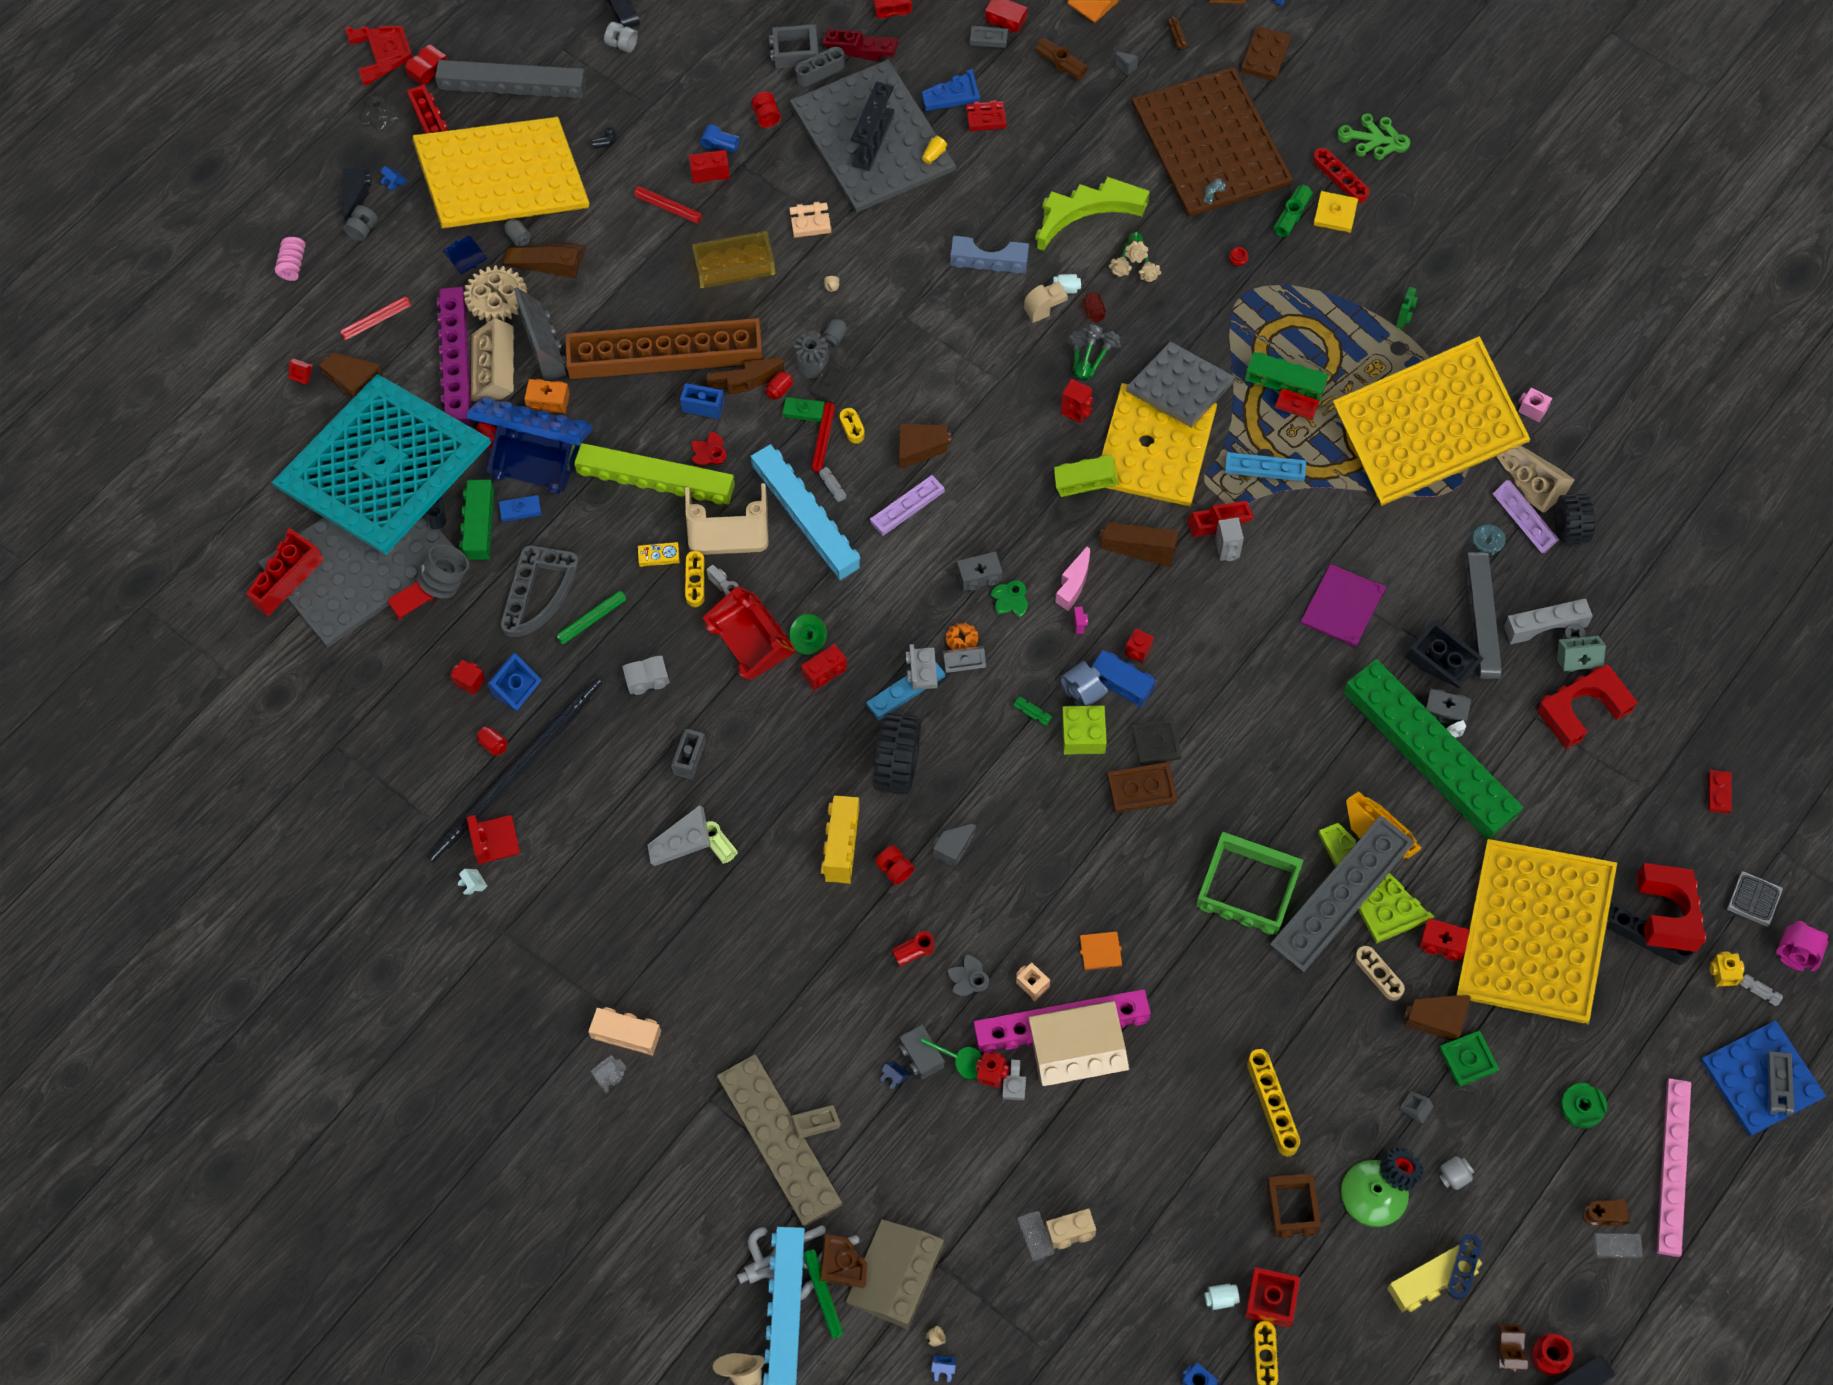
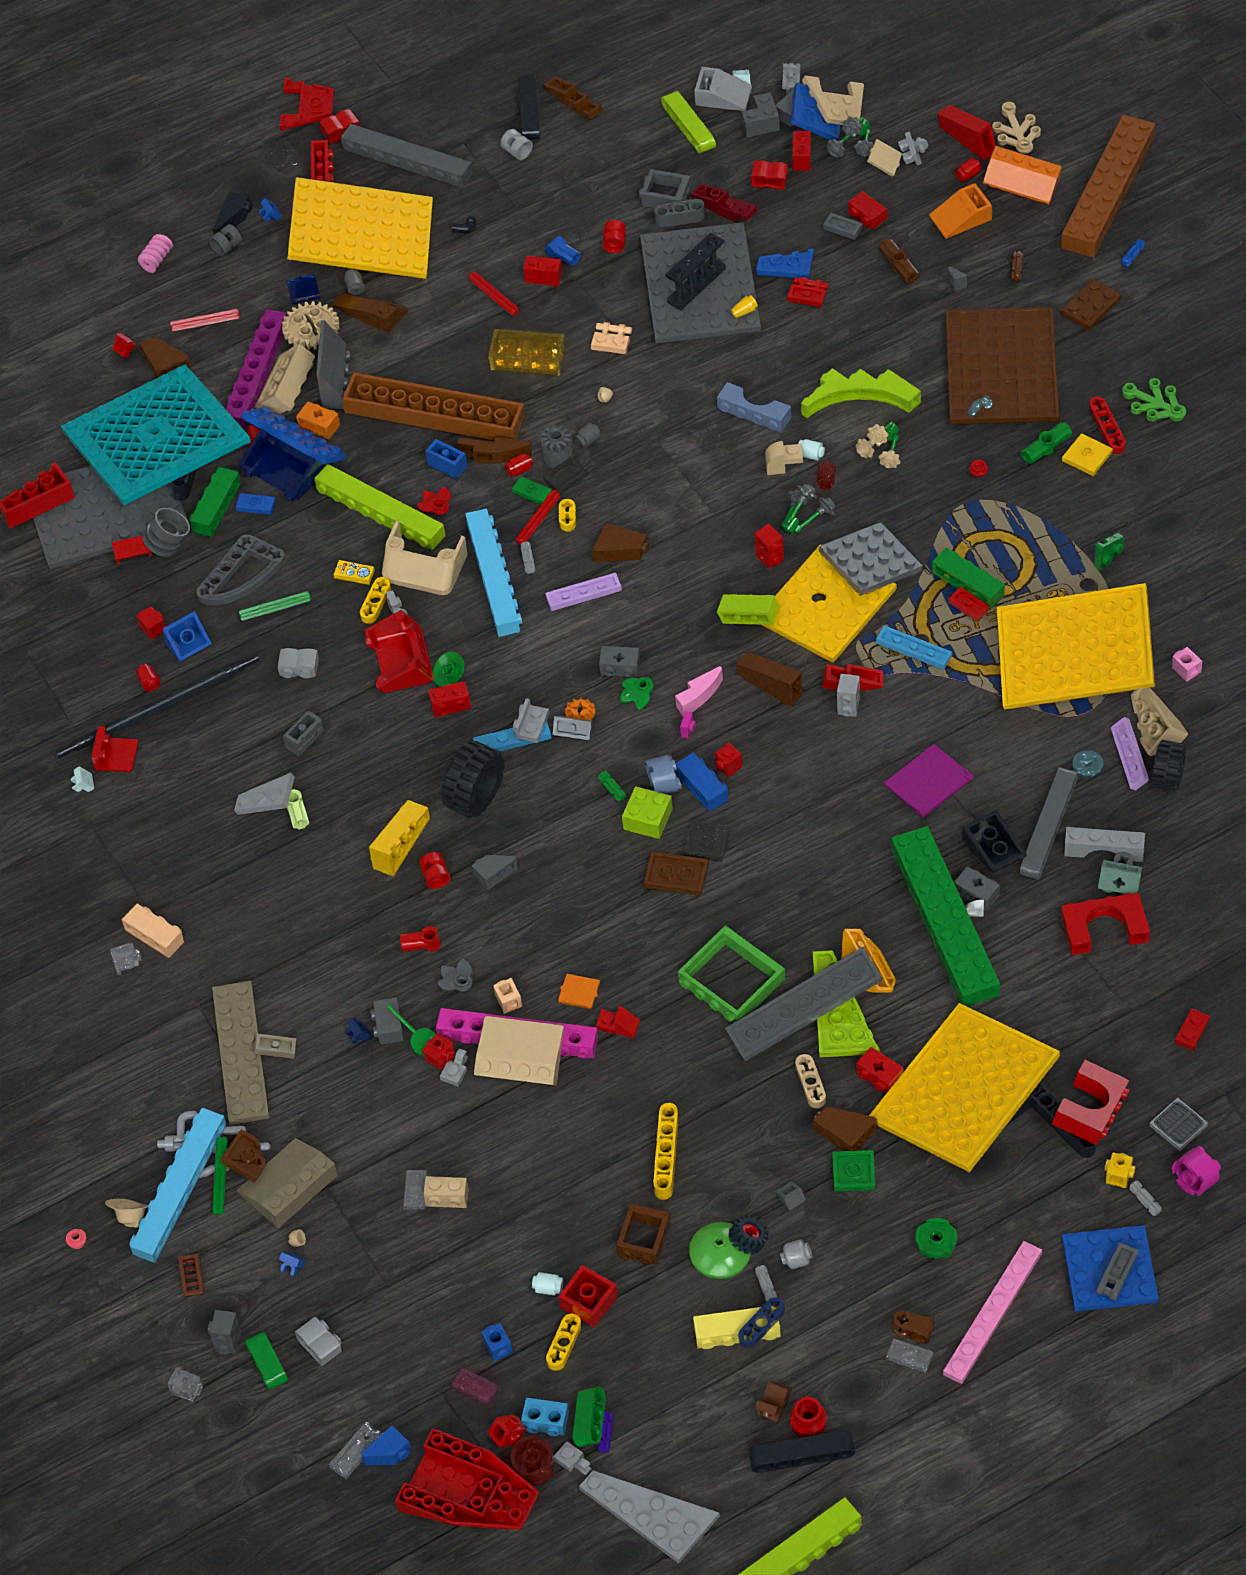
camera: 25 degrees right, 10 degrees down
none -> red slope [596,1006,640,1038]
none -> light grey axle [755,1265,777,1302]

